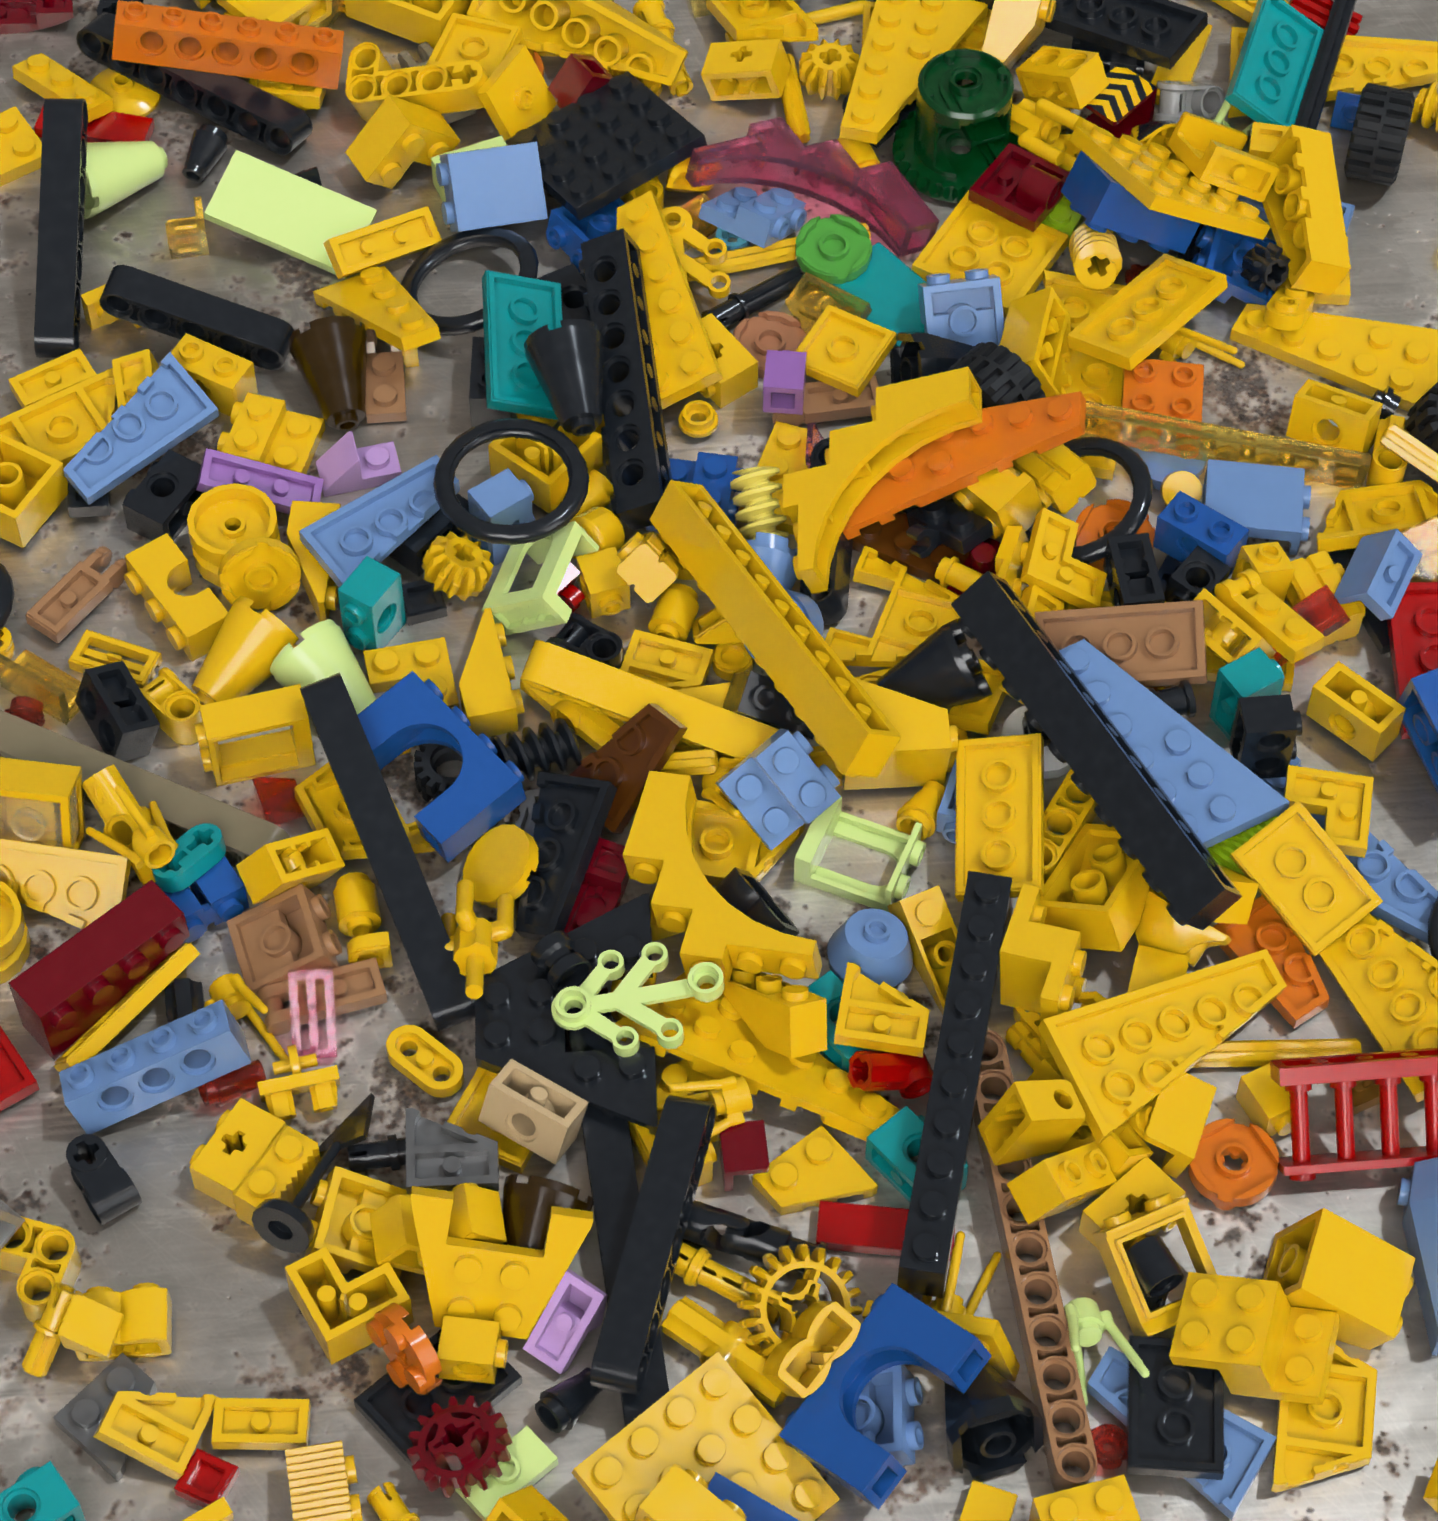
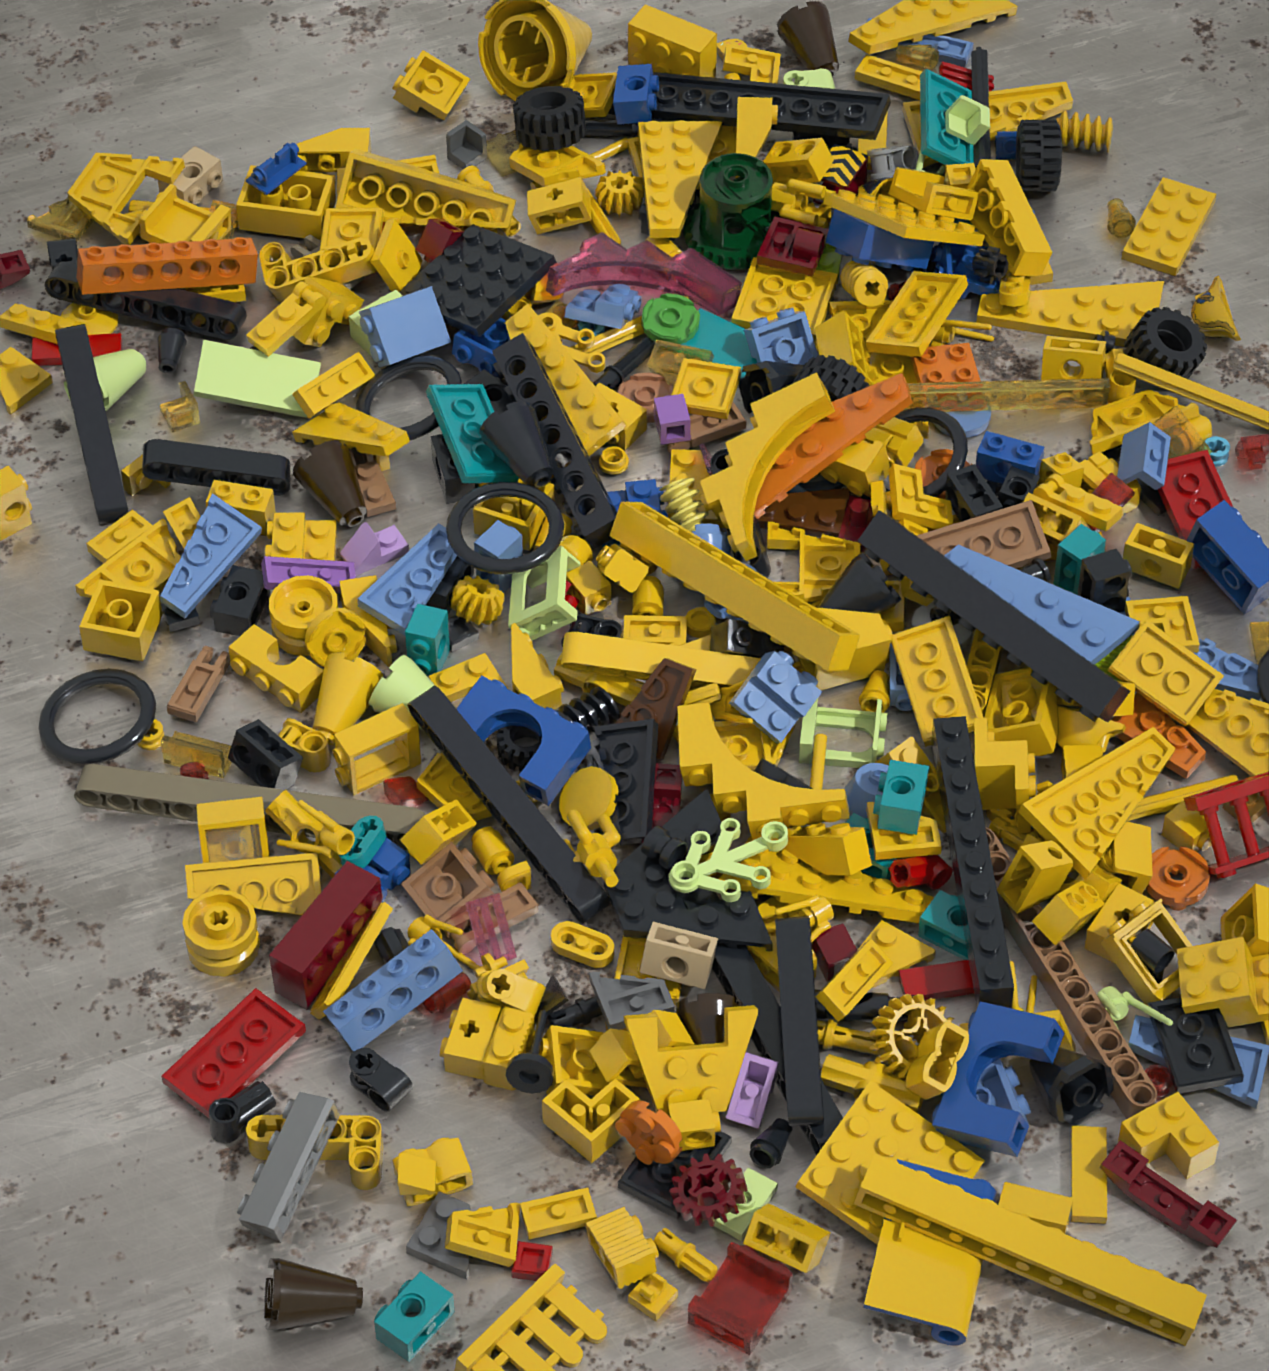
camera: 15 degrees left, 5 degrees down
yellow axle [22,1283,83,1378] -> none
yellow tile [68,629,163,689] -> none
yellow slope [692,607,741,645] -> none
black plate [906,498,994,558] -> none
yellow pin [935,556,983,592] -> none
yellow tile [1160,471,1202,506] -> none
medium blue panel [1202,459,1311,555] -> none
none -> yellow plate [246,281,326,357]
none -> yellow piece [476,969,546,1018]
none -> yellow bar [809,734,827,825]
none -> yellow plate [815,939,893,1022]
none -> teal brick [873,760,929,835]
none -> yellowish green panel [945,95,990,145]

